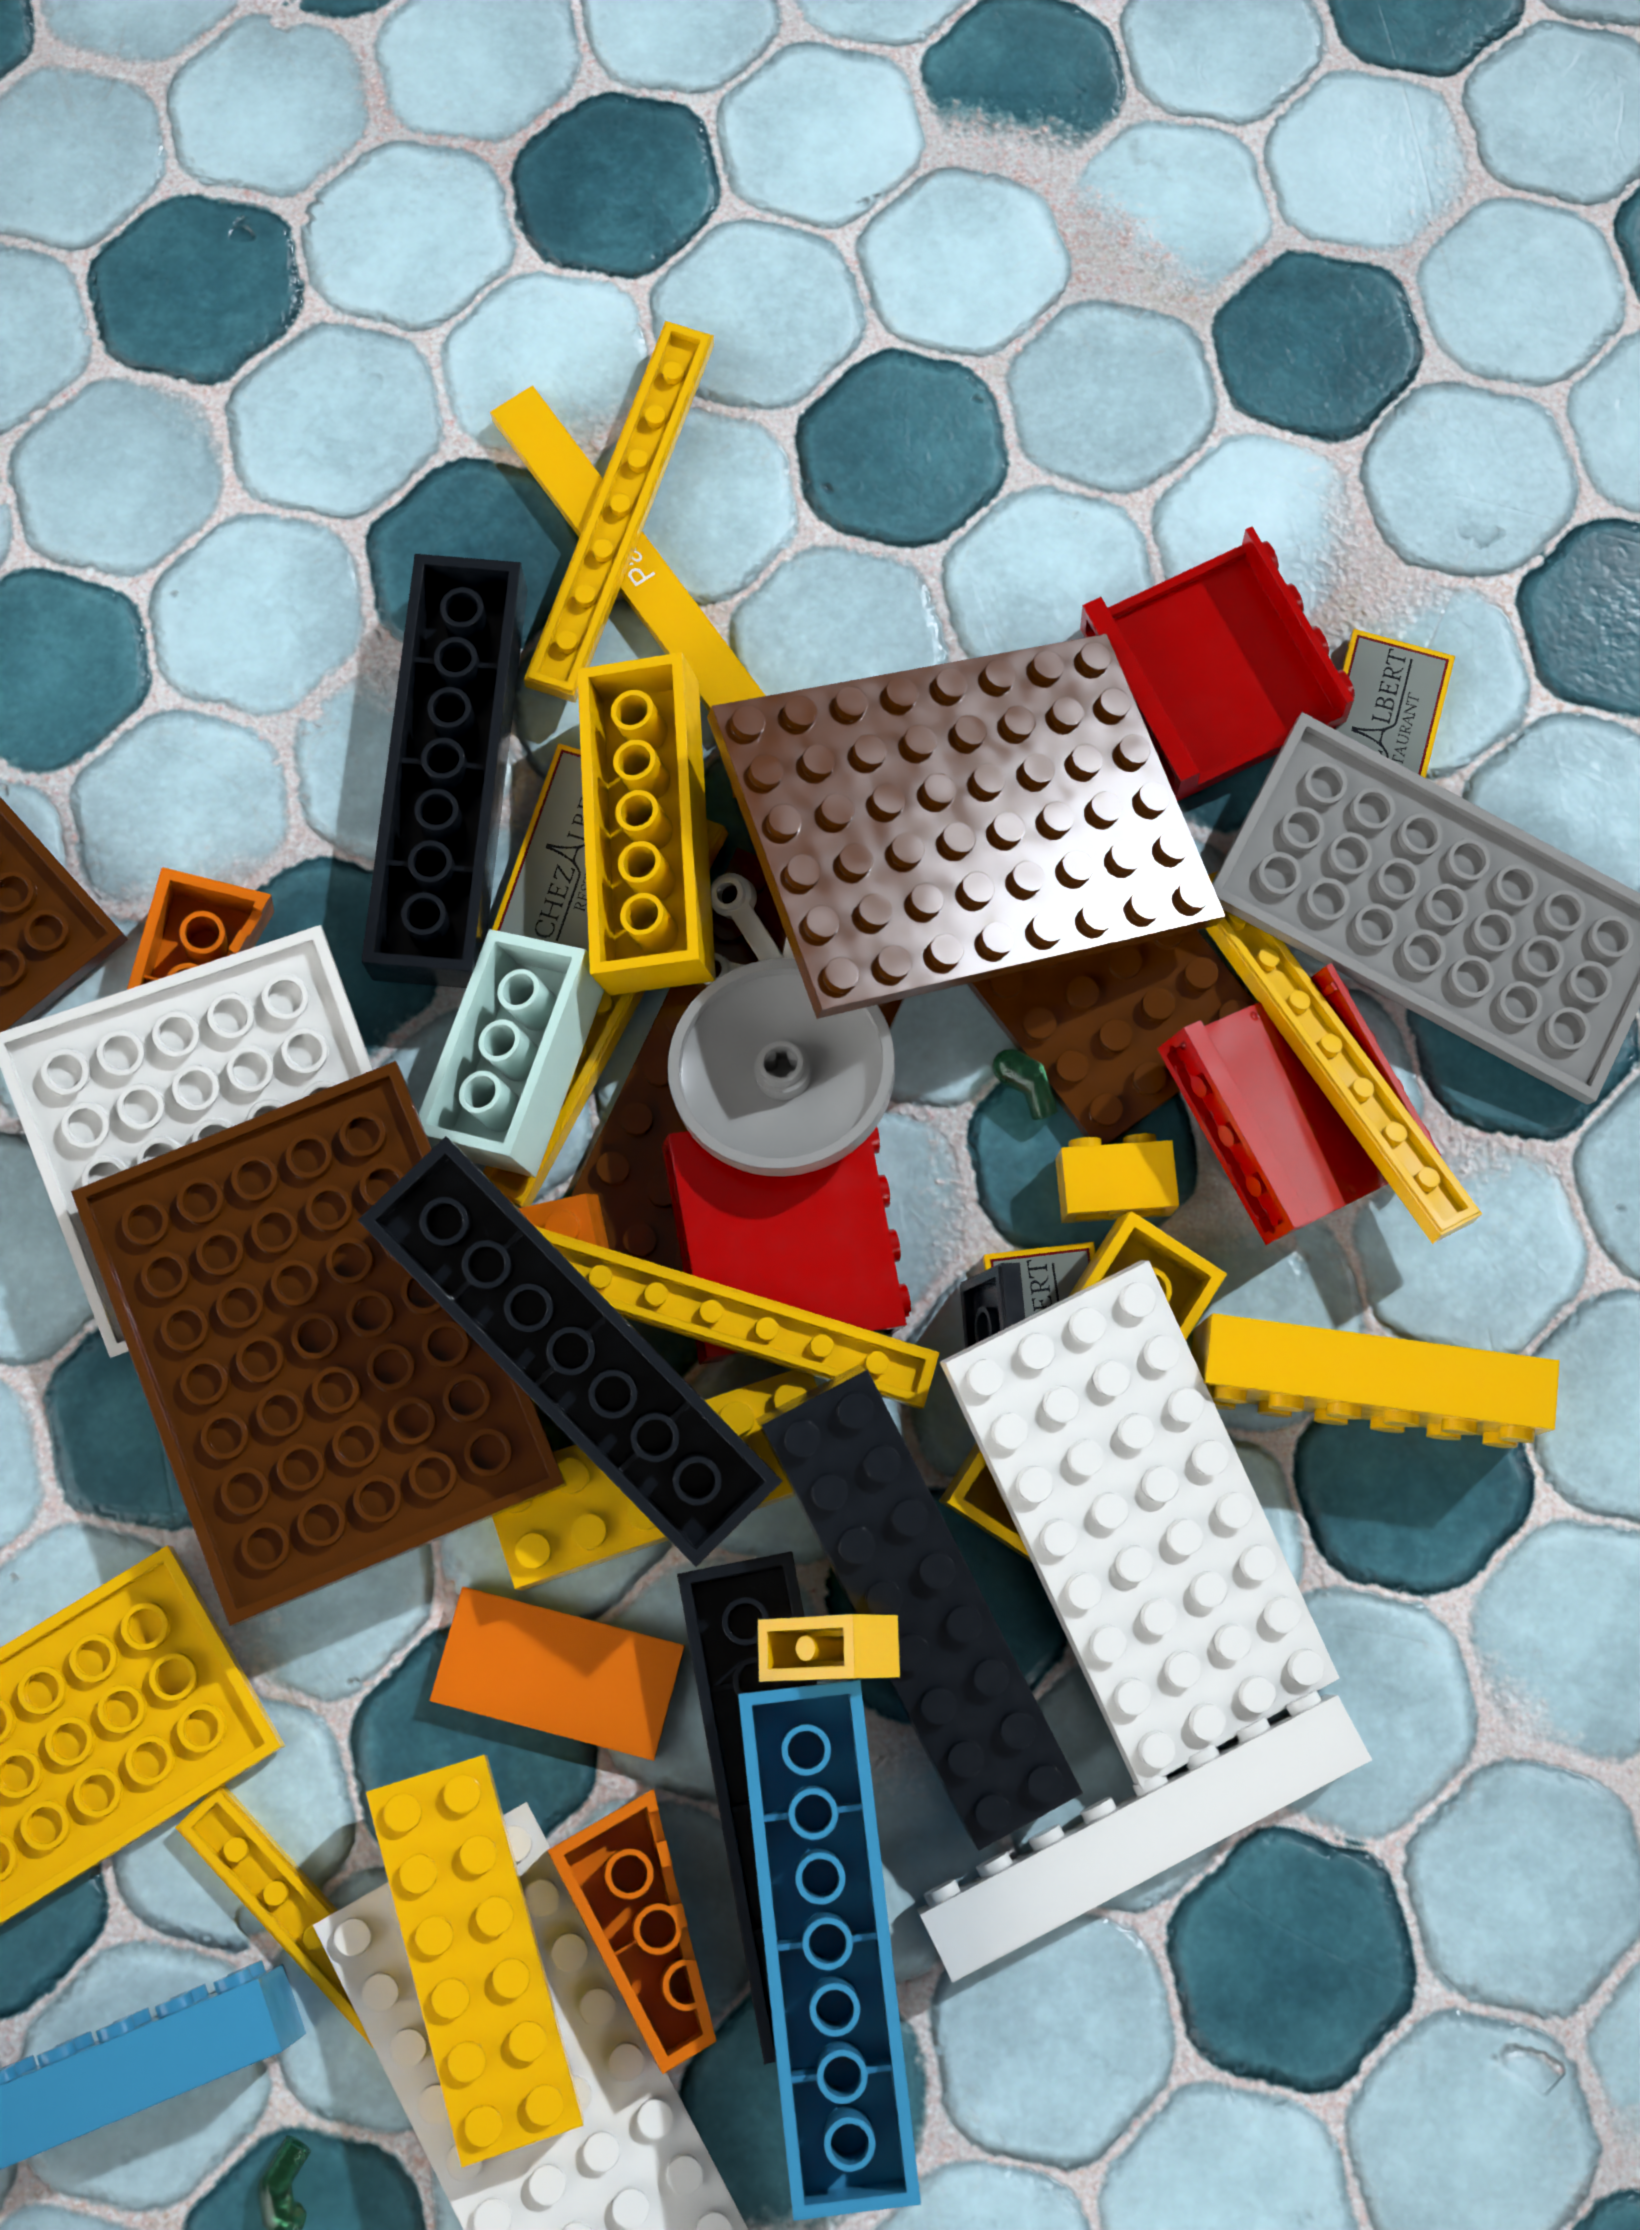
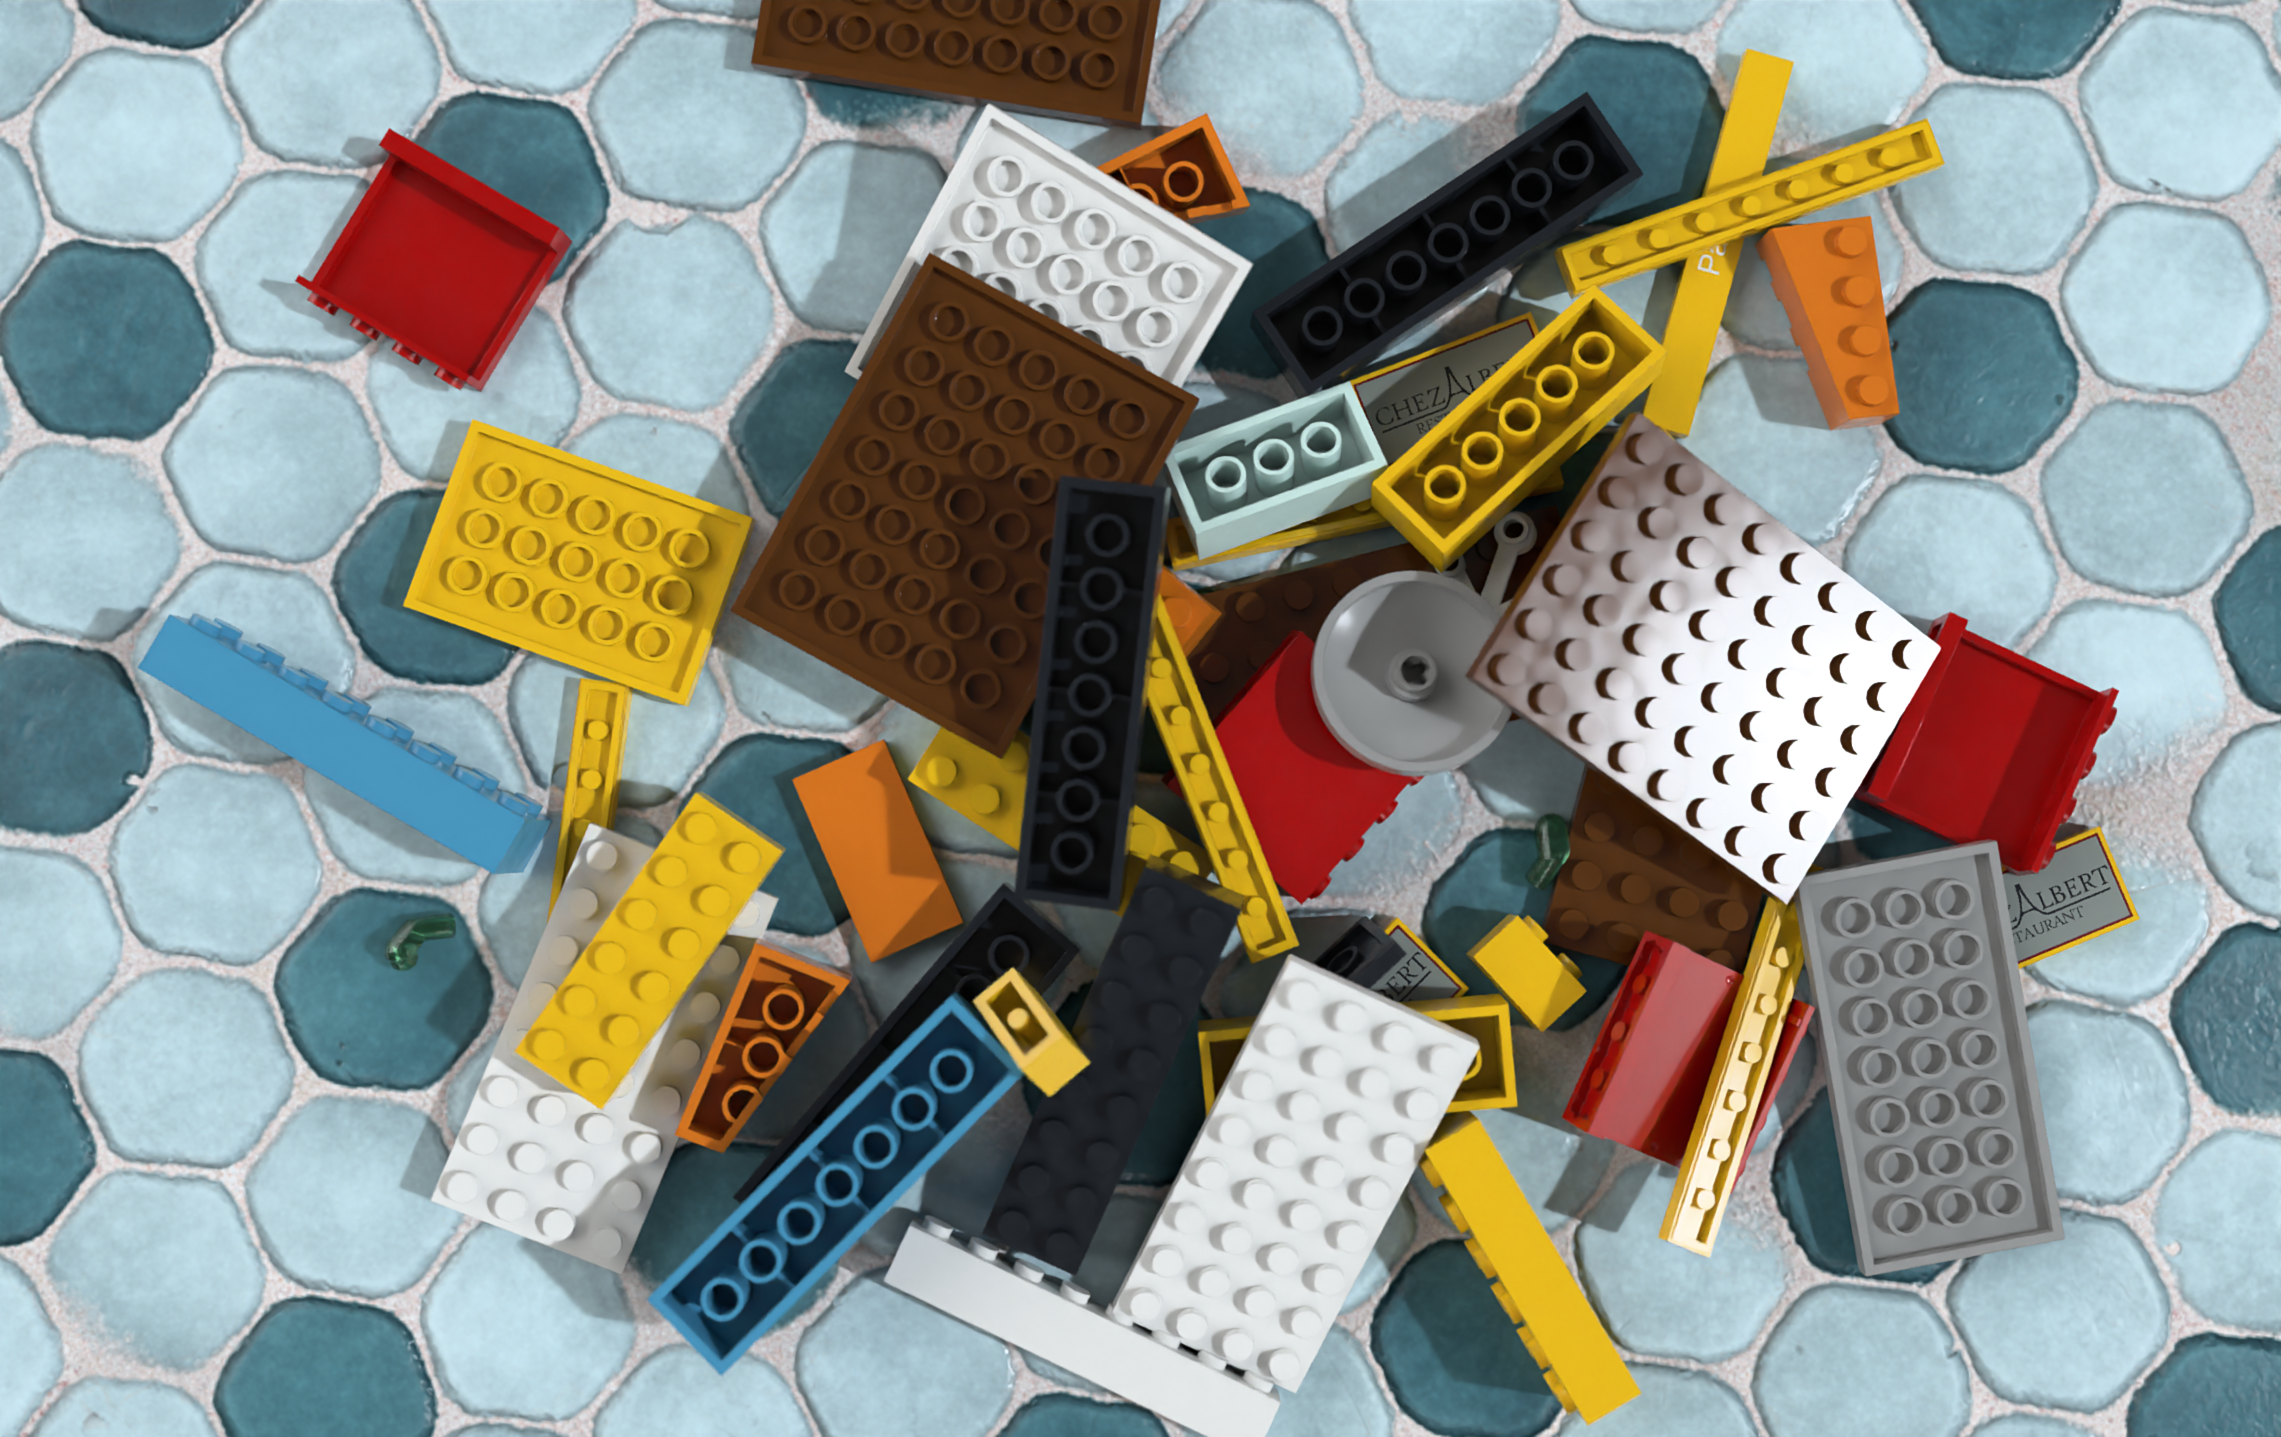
camera: 55 degrees right, 10 degrees up
none -> orange wedge [1755,216,1900,431]

